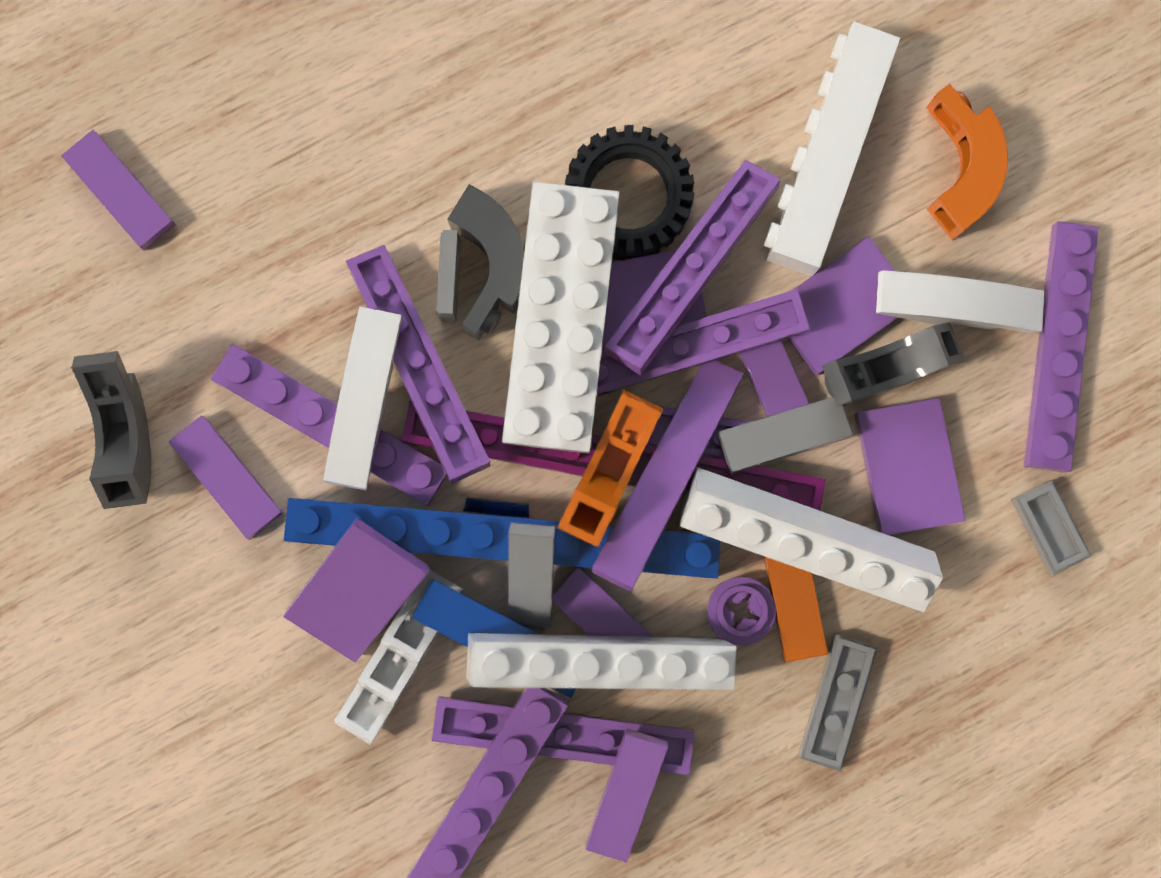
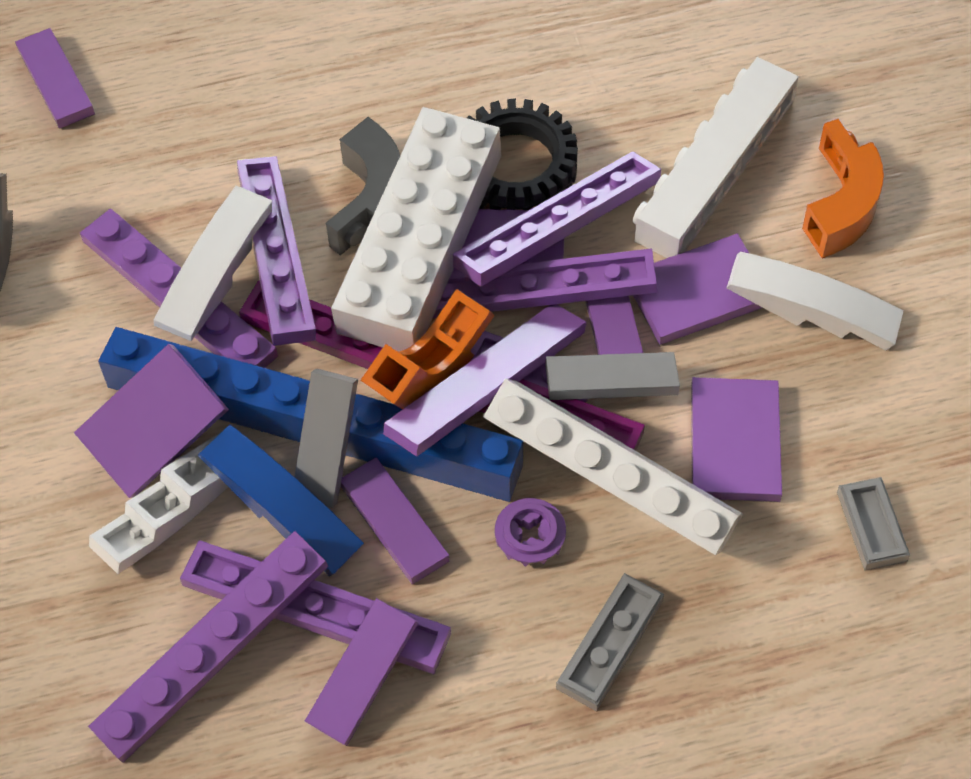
camera: 20 degrees right, 25 degrees down
medium lavender tile [169,415,283,540] -> none
light grey tile [436,230,461,322] -> none
white brick [466,633,736,690] -> none
orange tile [763,556,828,662] -> none
dark grey arch [822,322,966,406] -> none
medium lavender plate [1024,221,1099,473] -> none

